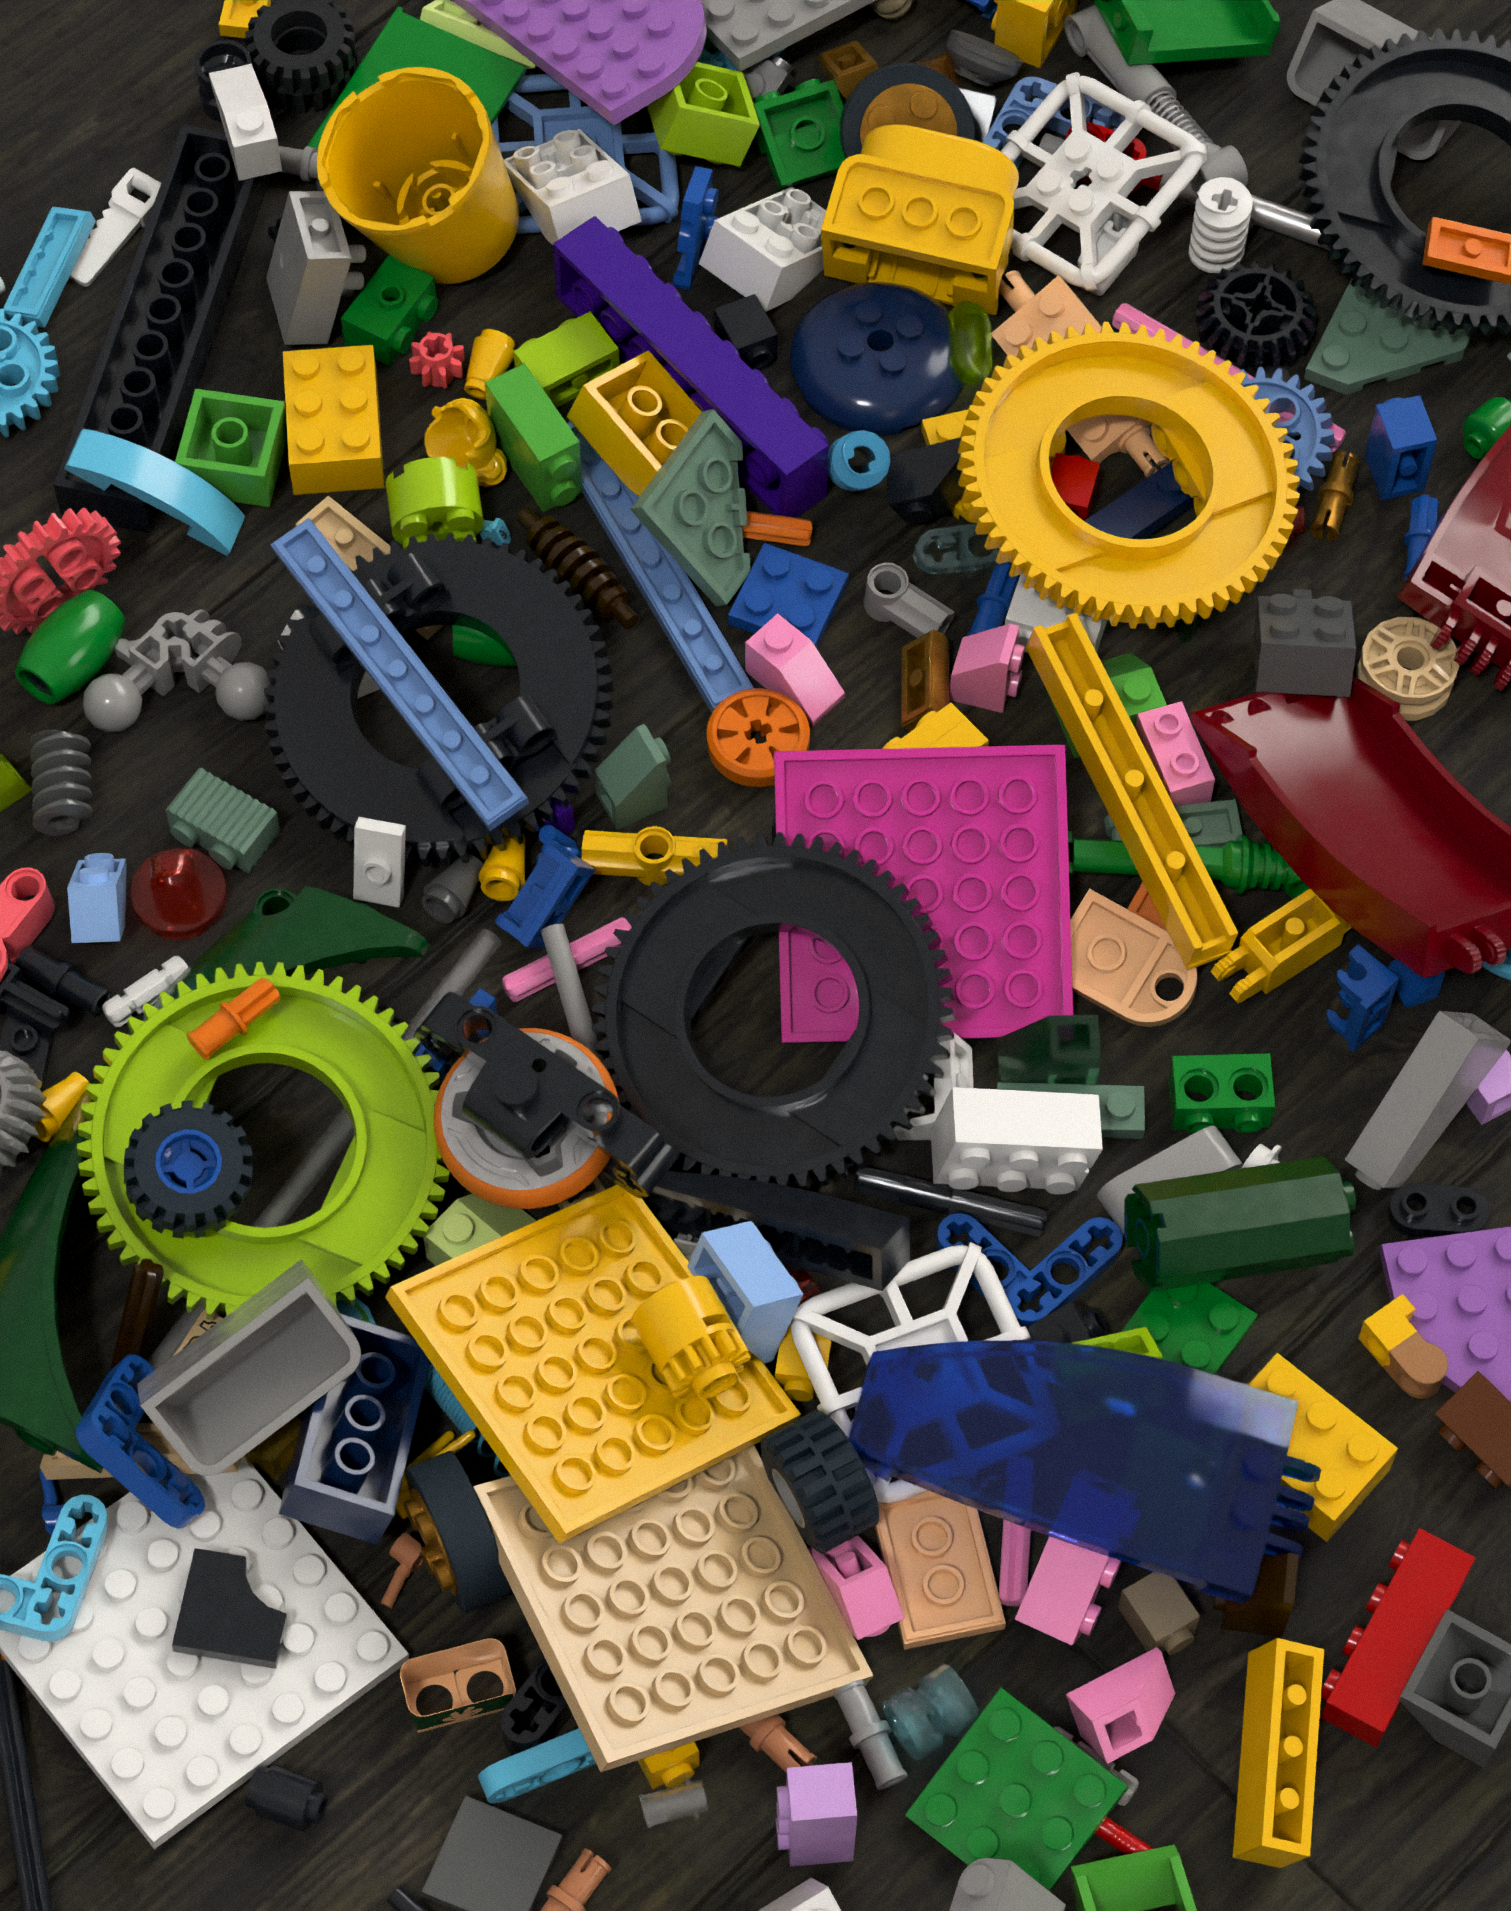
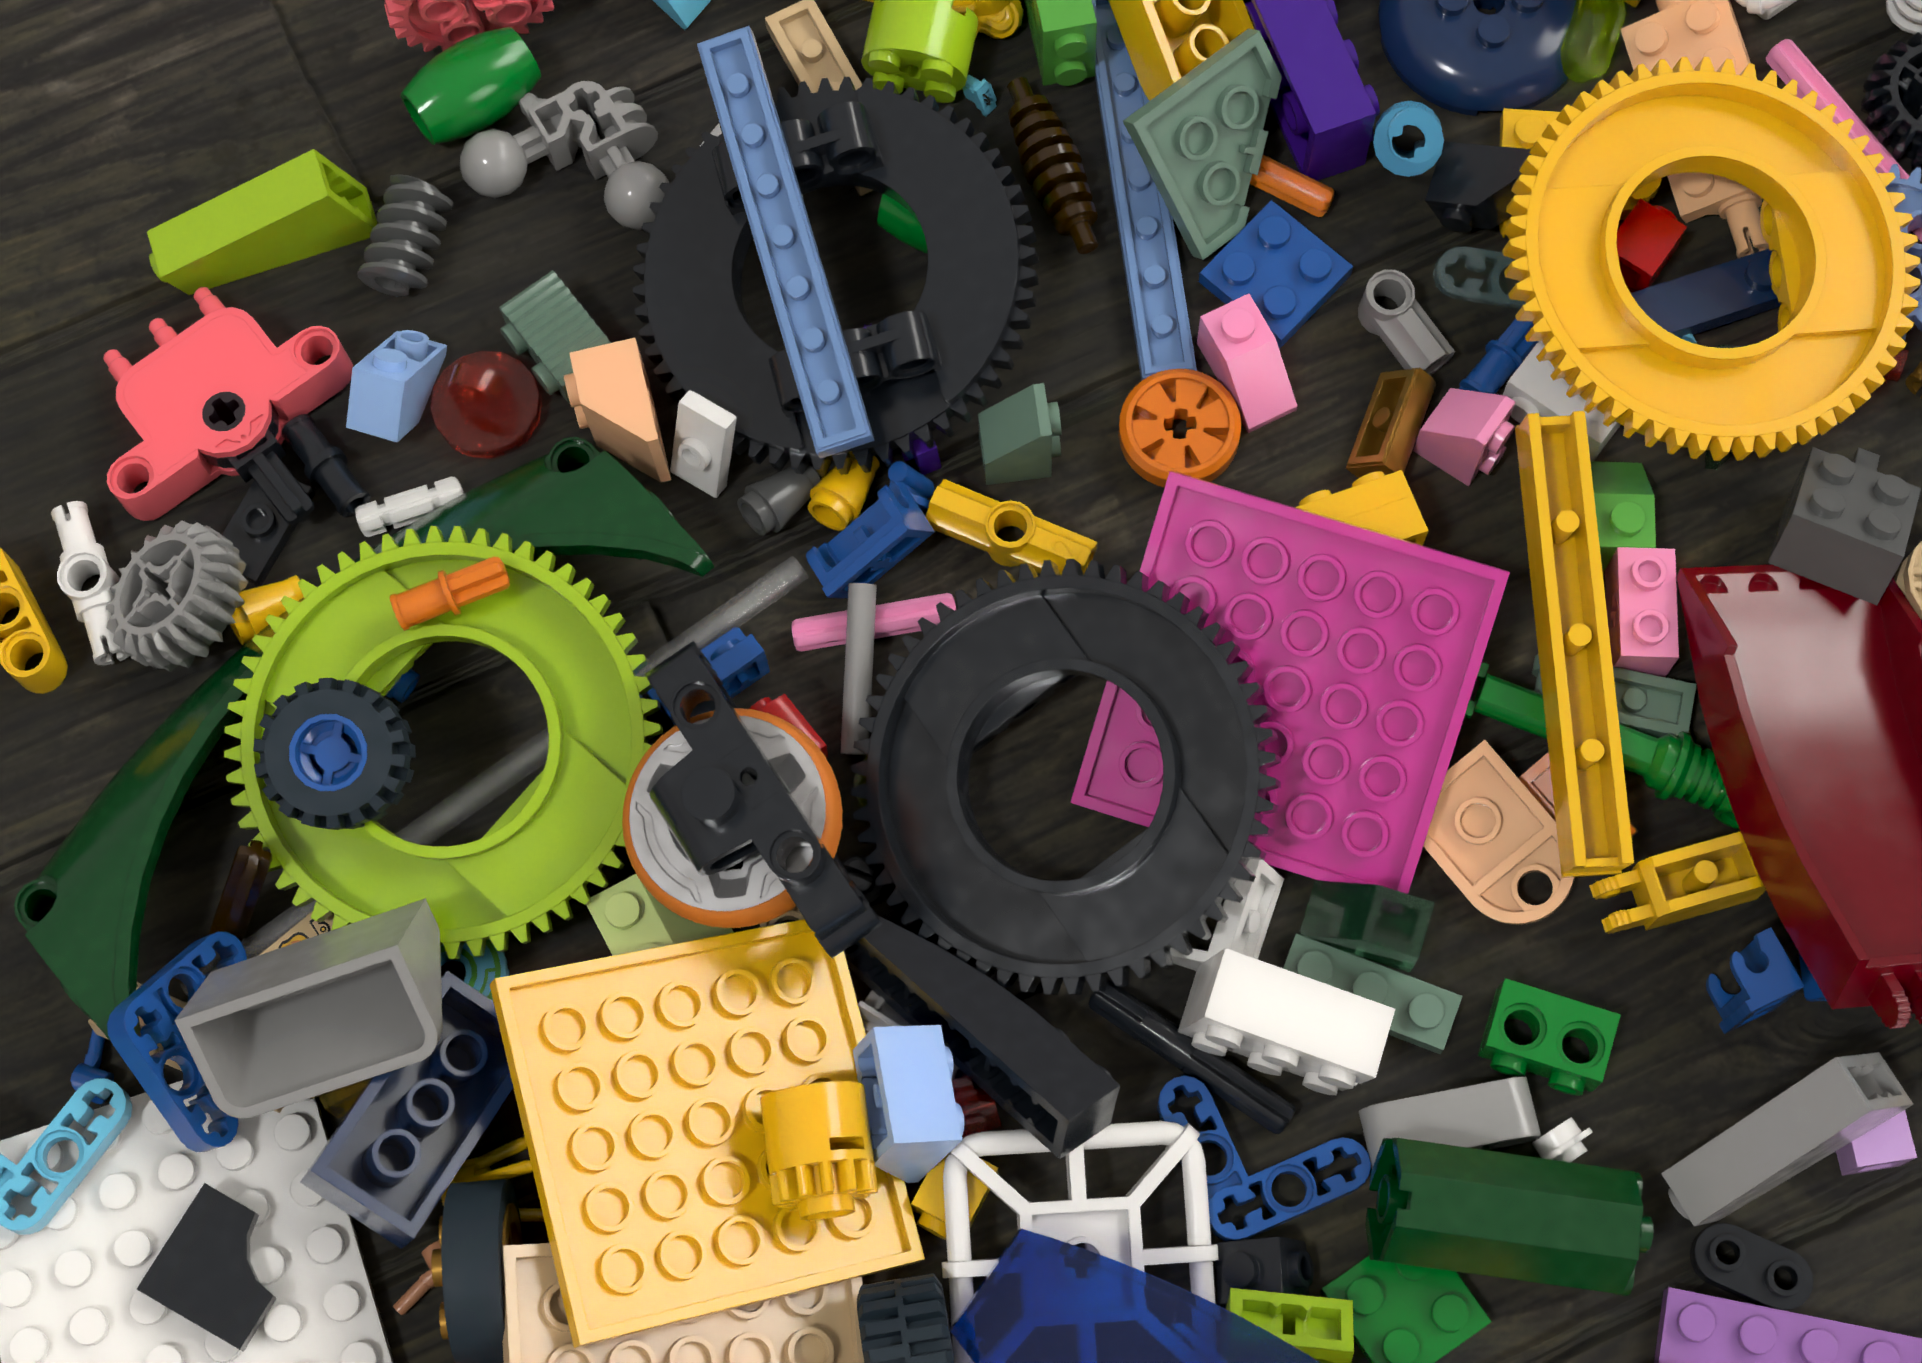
camera: 25 degrees right, 10 degrees up
none -> light nougat slope [564,338,671,483]

